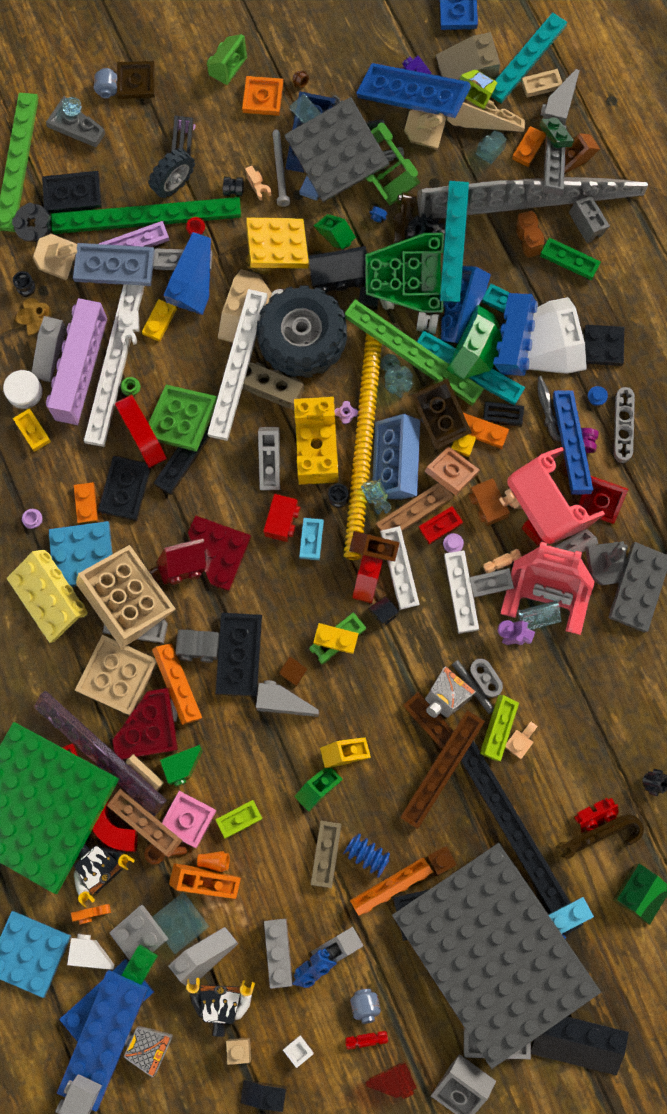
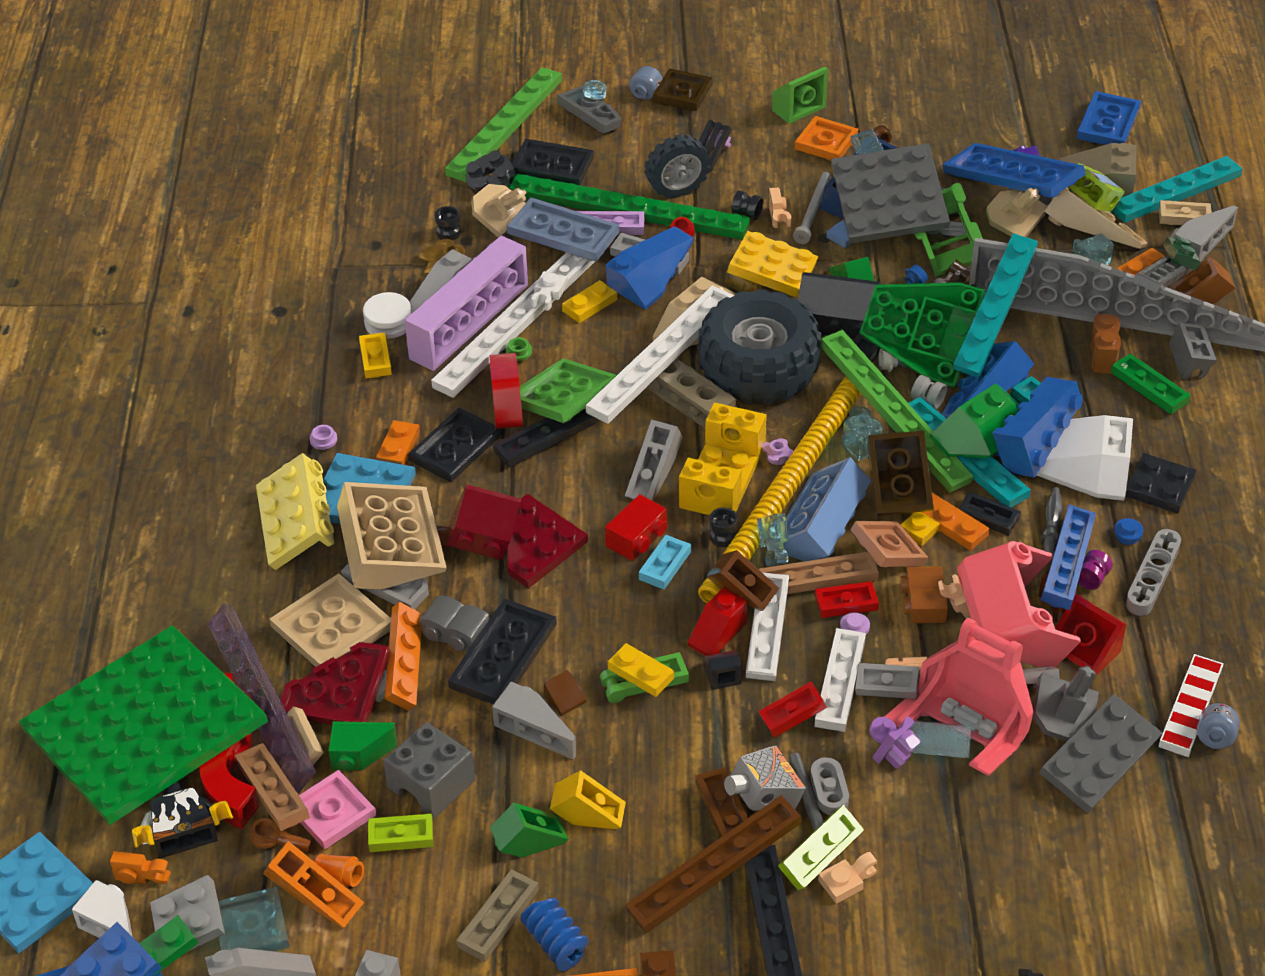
camera: 20 degrees right, 30 degrees down
none -> dark grey piece [383,722,475,819]
none -> red plate [758,681,827,738]

